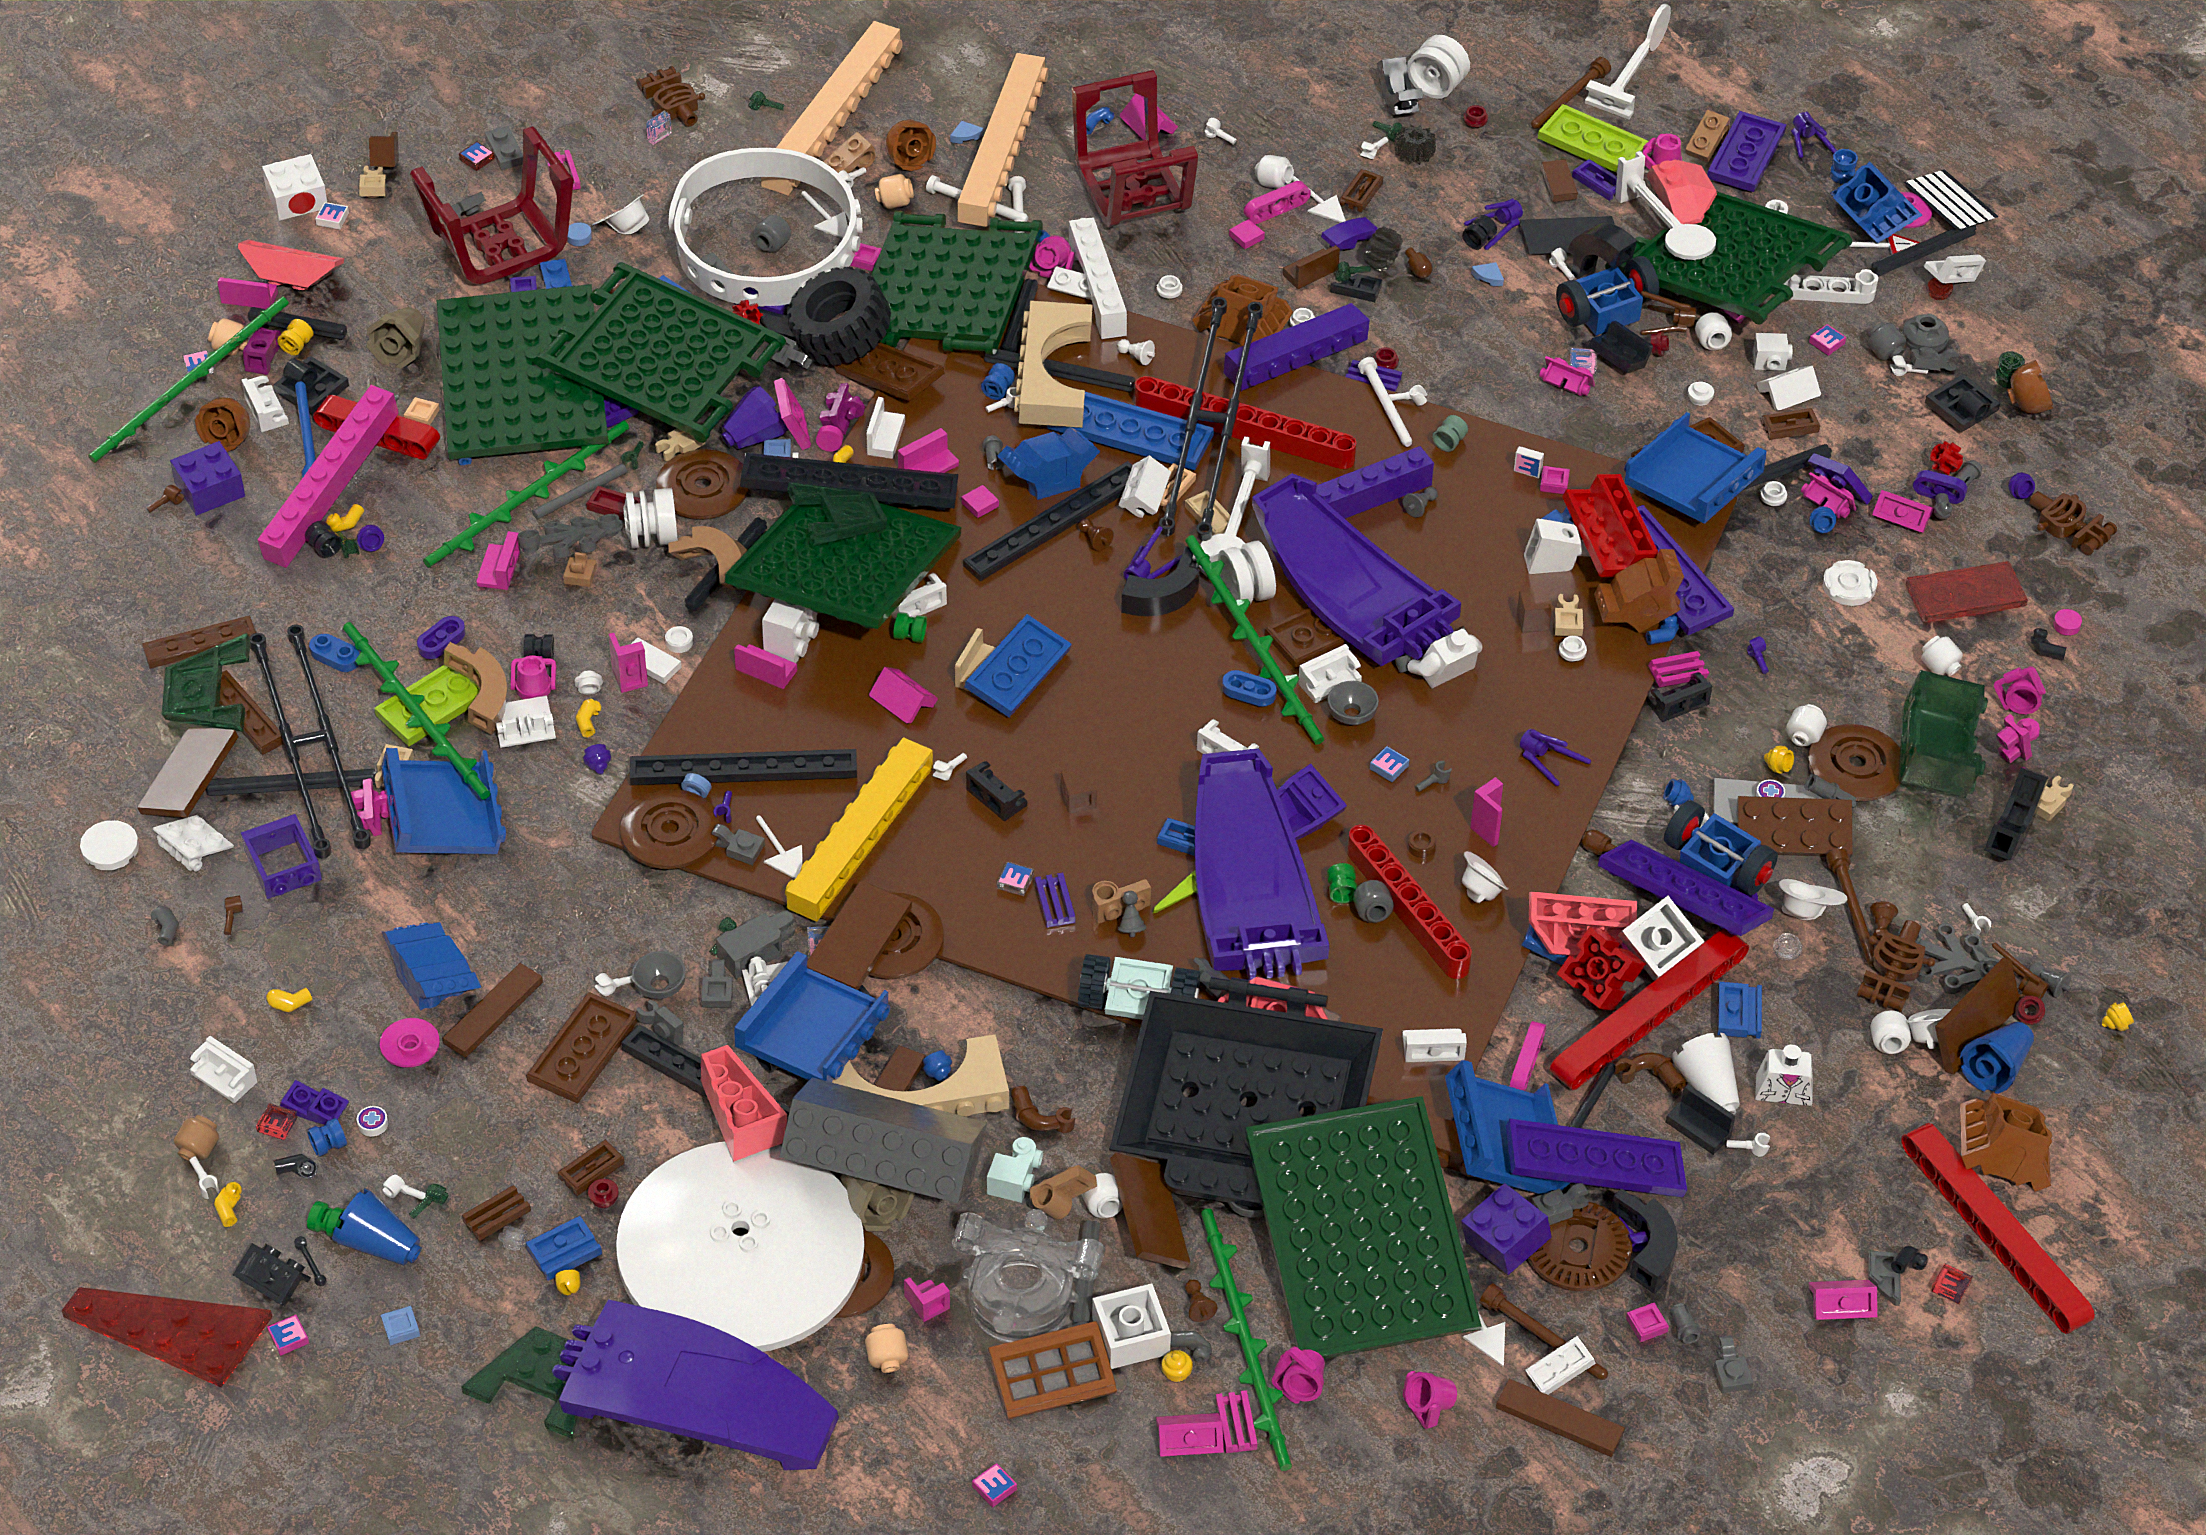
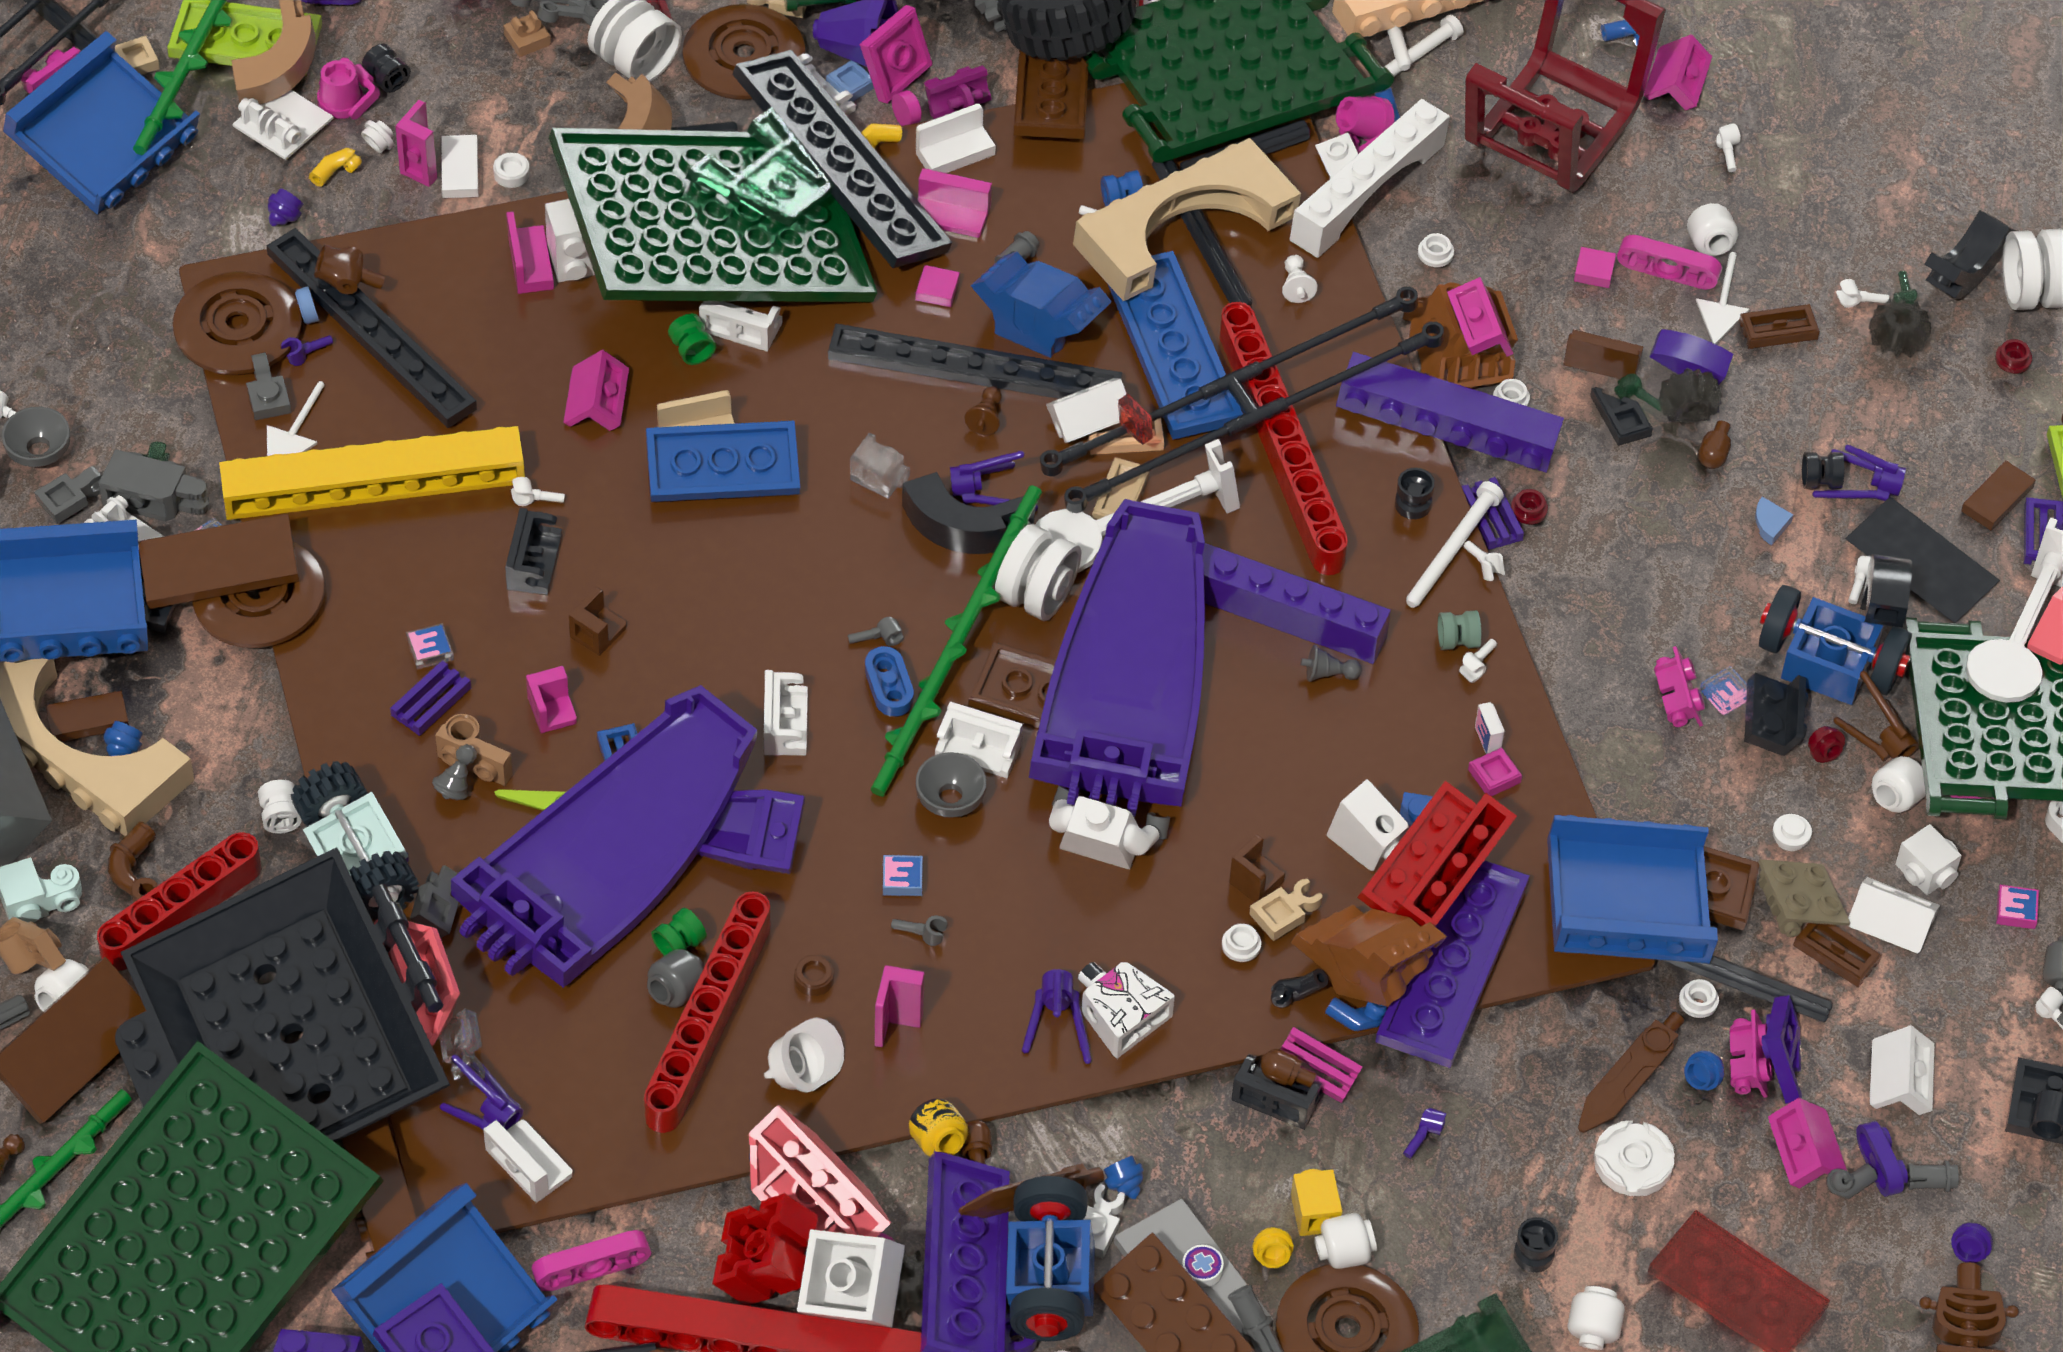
camera: 50 degrees right, 5 degrees up
red gear [1930,441,1963,475] -> none
none -> red beam [97,832,262,971]
none -> white wheel [258,779,302,834]
none -> reddish brown piece [314,244,385,294]
none -> dark purple plant [440,1053,523,1131]
none -> dark pink panel [526,666,577,733]
none -> dark grey hand [848,617,904,646]
none -> clear brick [850,433,910,499]
none -> yellow head [909,1098,968,1157]
none -> reddish brown piece [958,1163,1104,1218]
none -> white torso [1078,962,1175,1059]
none -> clear red tile [1118,393,1153,445]
none -> reddish brown cylinder [1261,1049,1317,1087]
none -> black arm [1270,969,1328,1008]
none -> yellow brick [1291,1169,1342,1237]
none -> black wheel [1395,468,1435,520]
none -> dark pink panel [1447,277,1514,357]
none -> white hand [1459,639,1497,683]
none -> black wheel [1514,1217,1558,1273]
none -> reddish brown piece [1578,1012,1684,1133]
none -> dark tan hinge [1758,859,1851,938]
none -> white panel [1870,1025,1935,1115]

